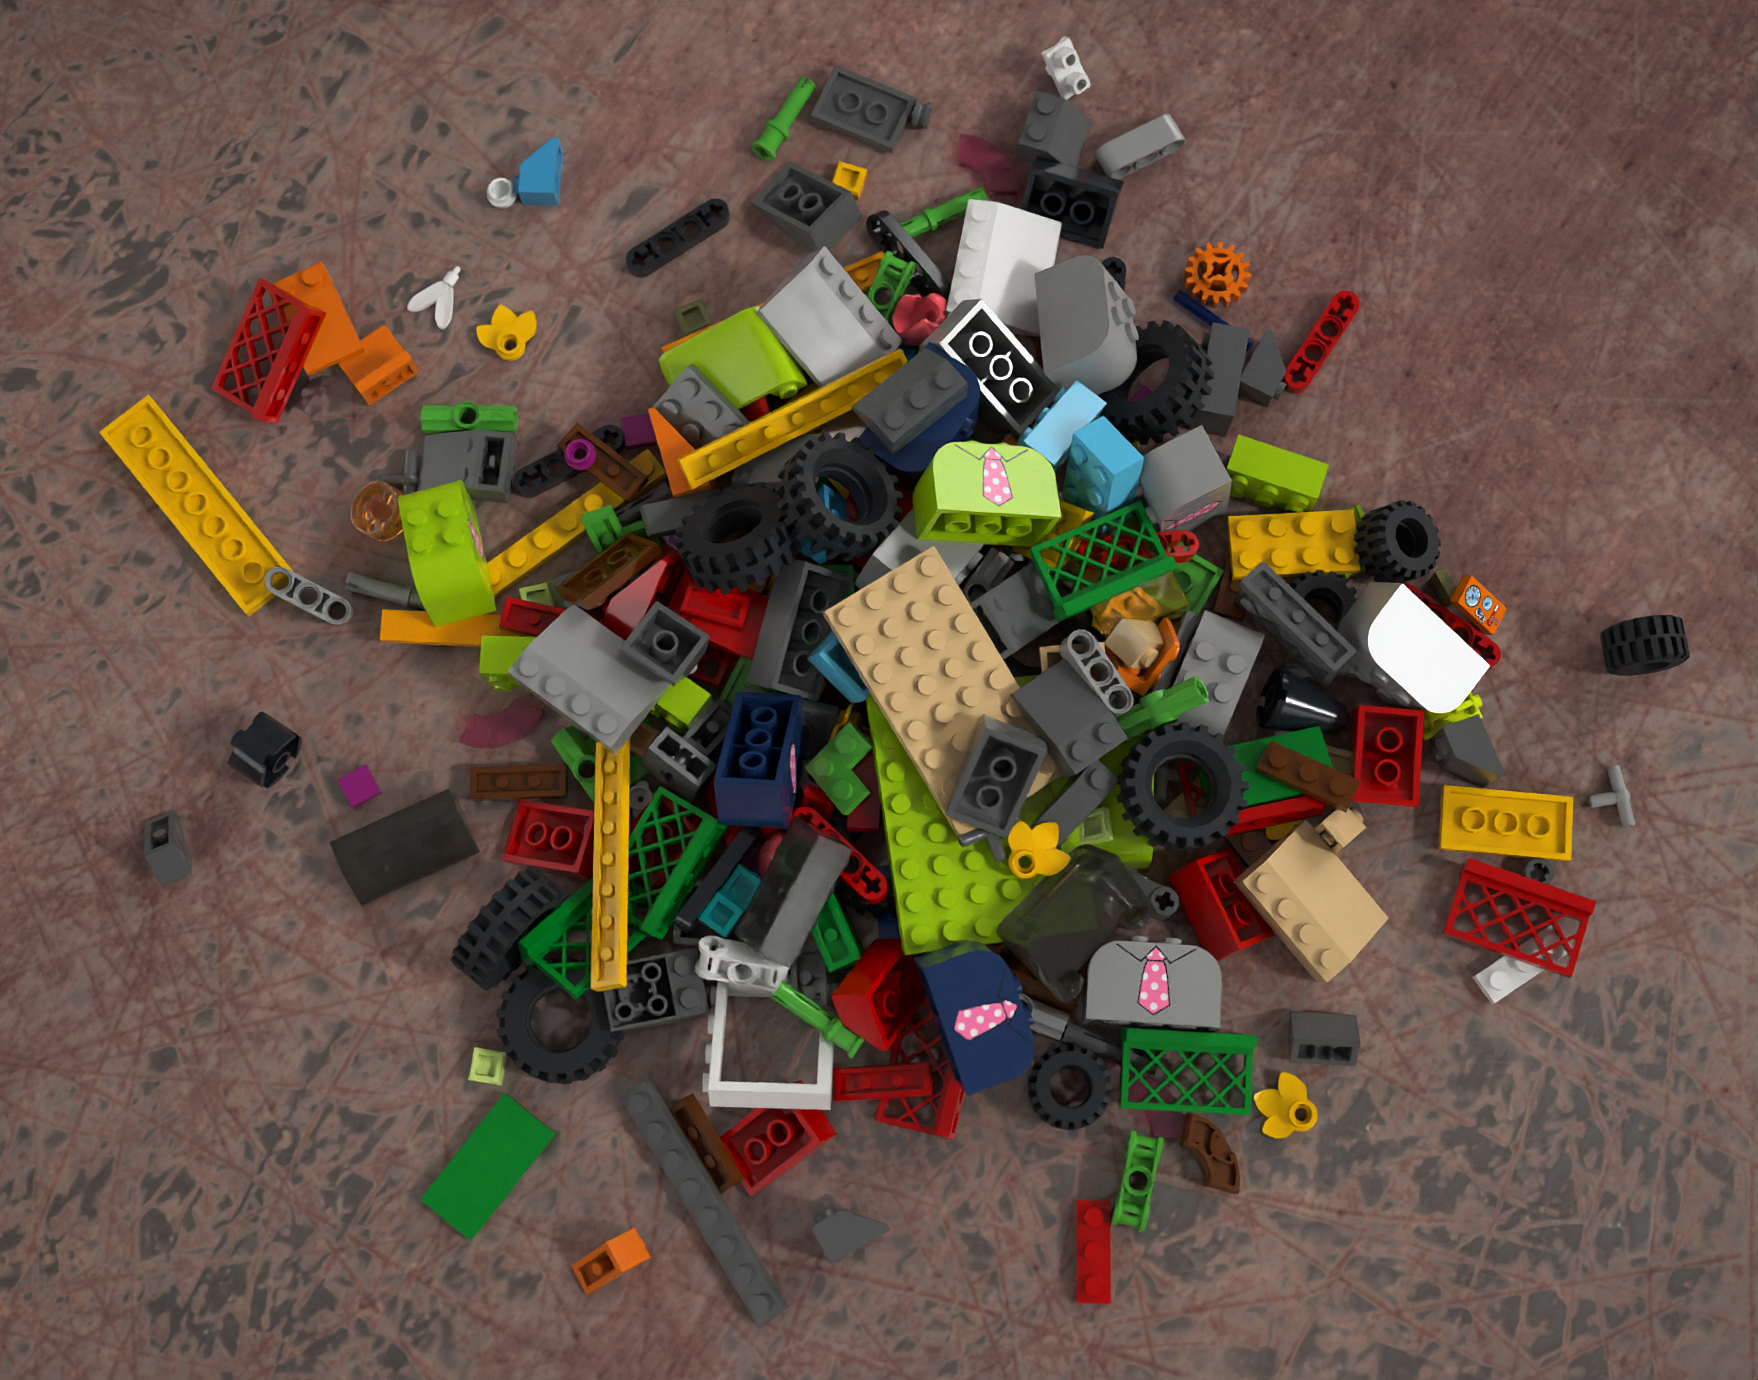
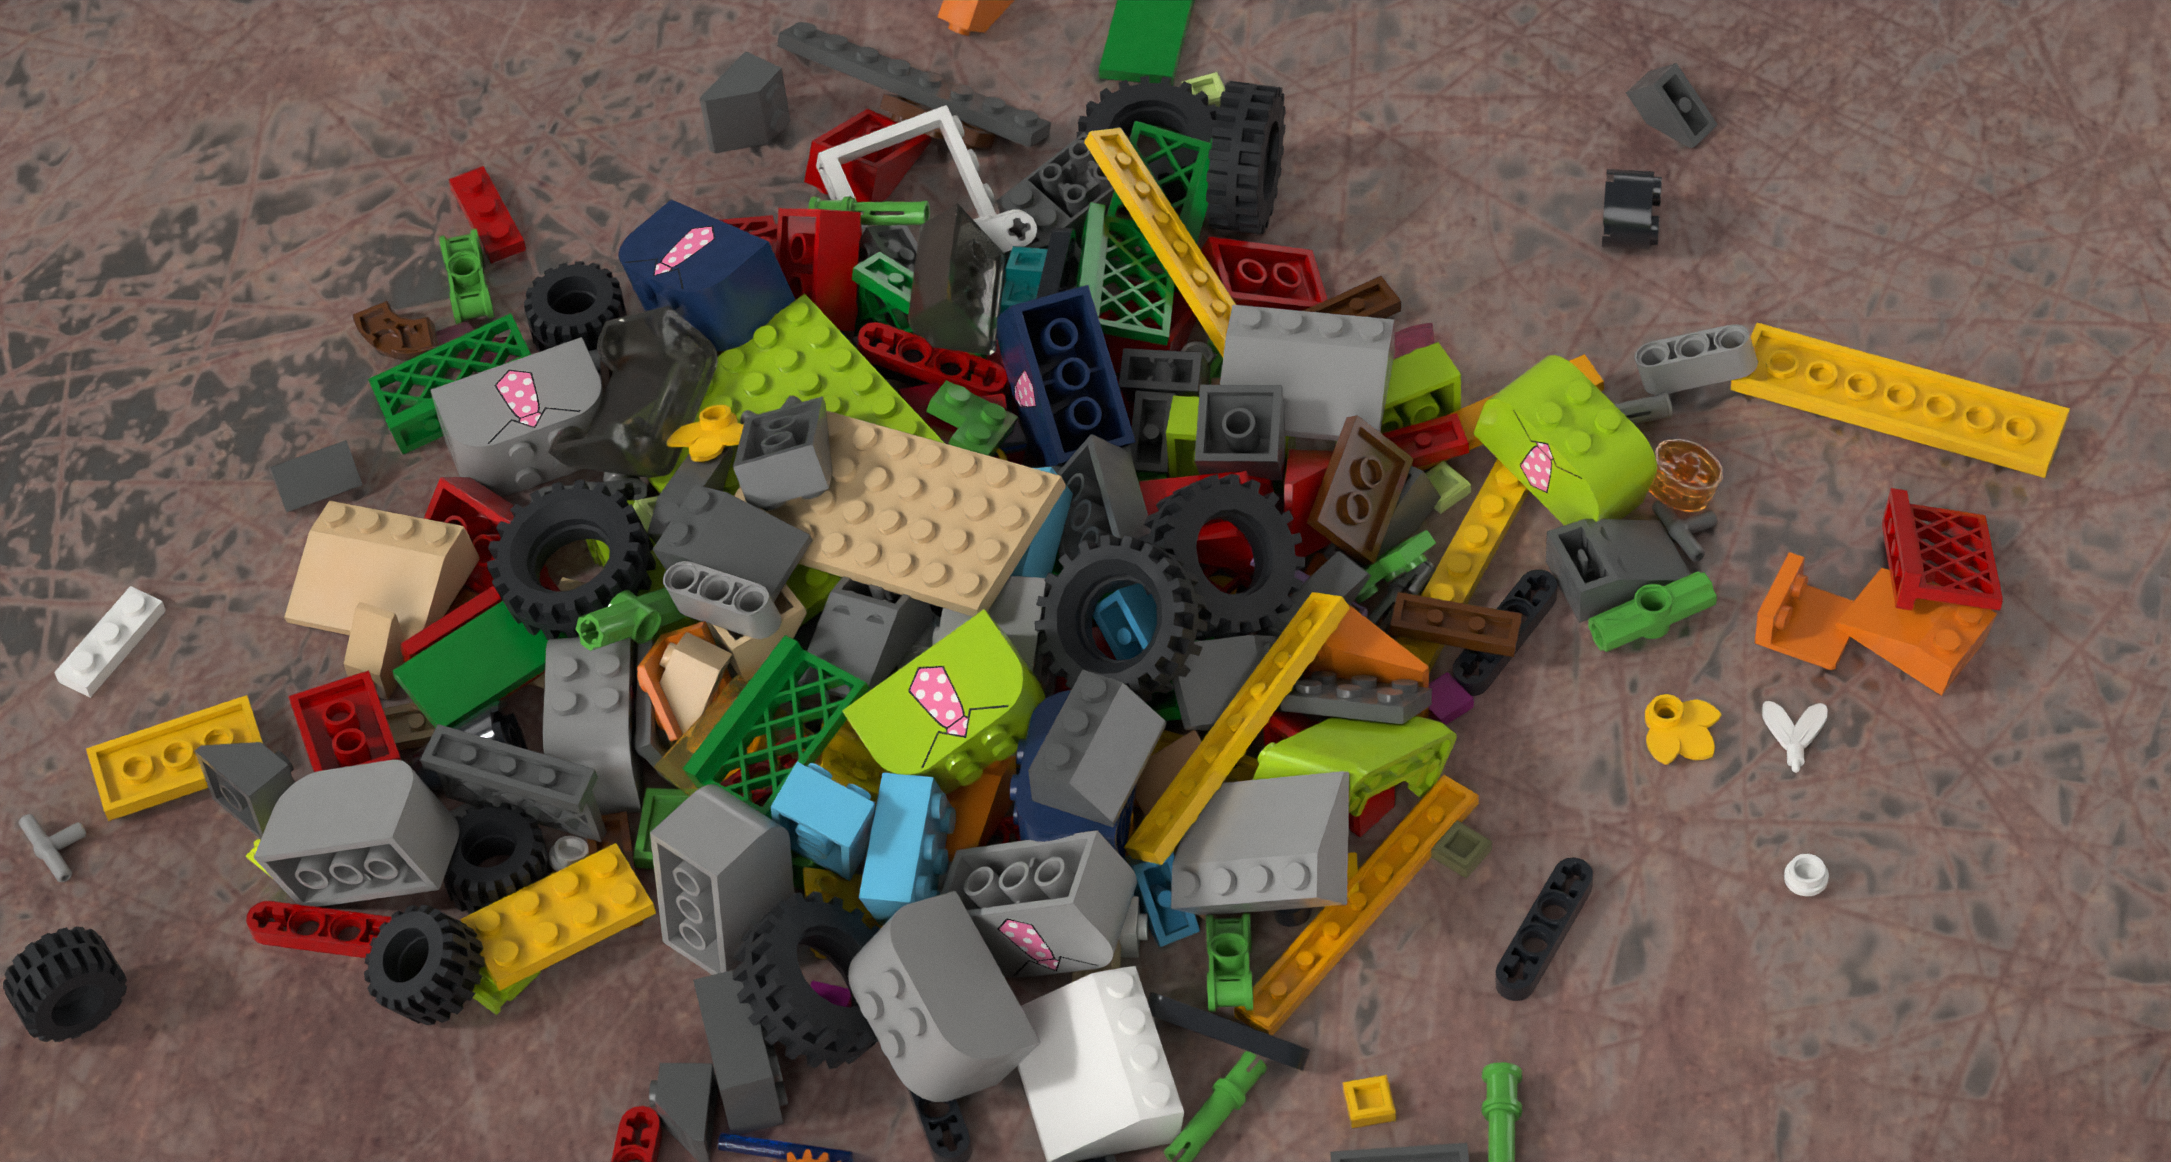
camera: 155 degrees right, 25 degrees down
clear smoke slope [329,789,480,906] -> none
magenta tile [338,764,382,809] -> none
dark azure slope [514,137,563,206] -> none
magenta plate [564,439,596,470] -> none
dark grey slope [750,162,862,253] -> none
coral hair [892,293,948,346] -> none
lime brick [1225,434,1329,513] -> none
yellow plate [1253,1072,1318,1138] -> none
reddish brown plate [1256,740,1360,813] -> none
olive tile [1428,568,1457,607] -> none
red fence [1442,858,1596,978] -> none
orange tile [1450,574,1507,635] -> none
dark grey bush [1521,858,1554,884] -> none

